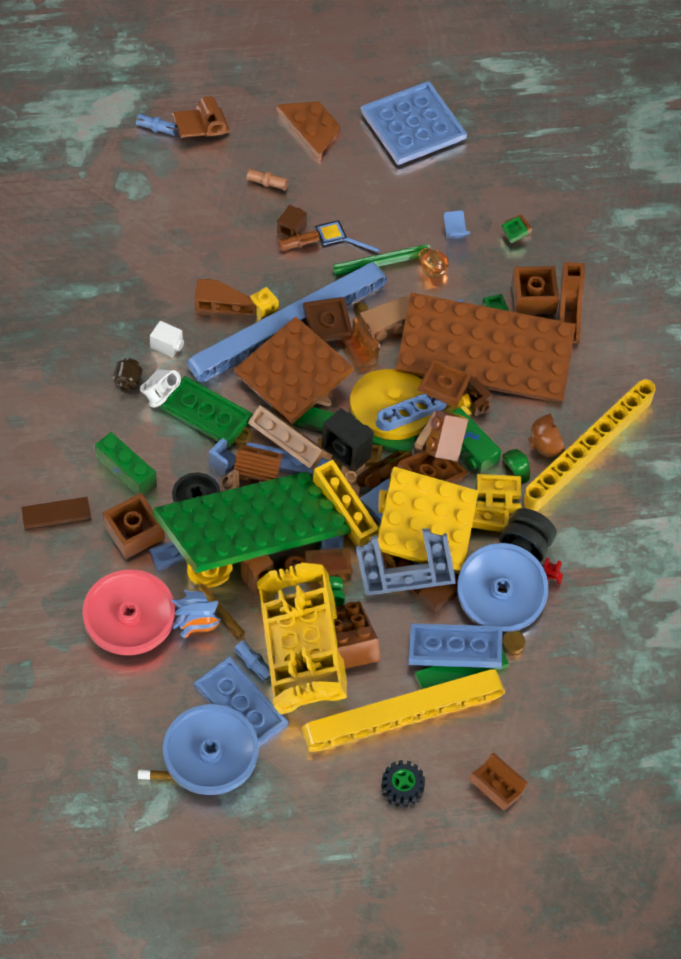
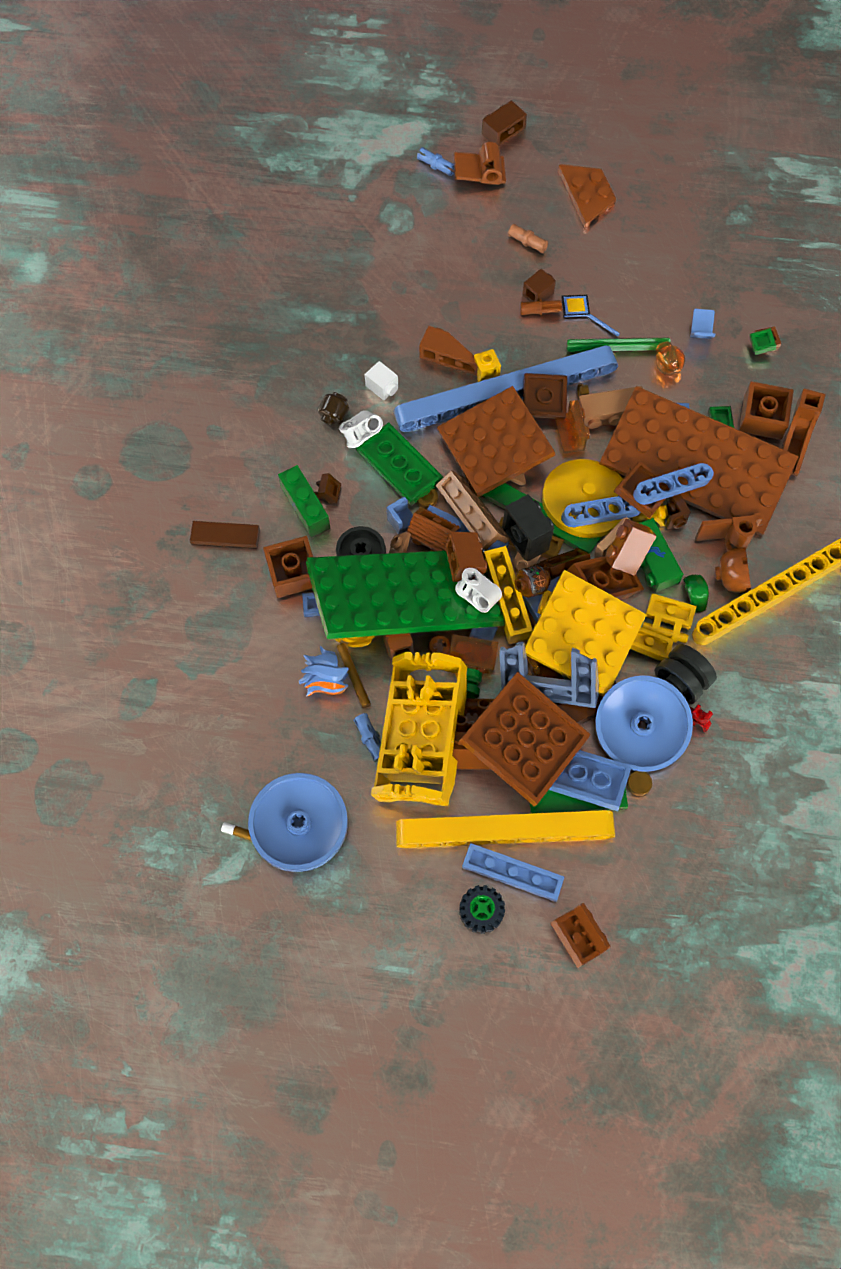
camera: 20 degrees right, 10 degrees up
coral dish [83,570,175,655] -> none
medium blue tile [193,656,289,747] -> none
medium blue plate [361,81,467,165] -> none
none -> reddish brown tile [314,473,341,504]
none -> dark orange brick [445,531,487,582]
none -> white piece [455,568,502,613]
none -> dark orange plate [459,672,591,806]
none -> medium blue plate [462,843,564,902]
none -> reddish brown brick [482,100,527,146]
none -> reddish brown head [515,565,551,598]
none -> medium blue beam [633,463,714,505]
none -> dark orange piece [695,515,762,550]

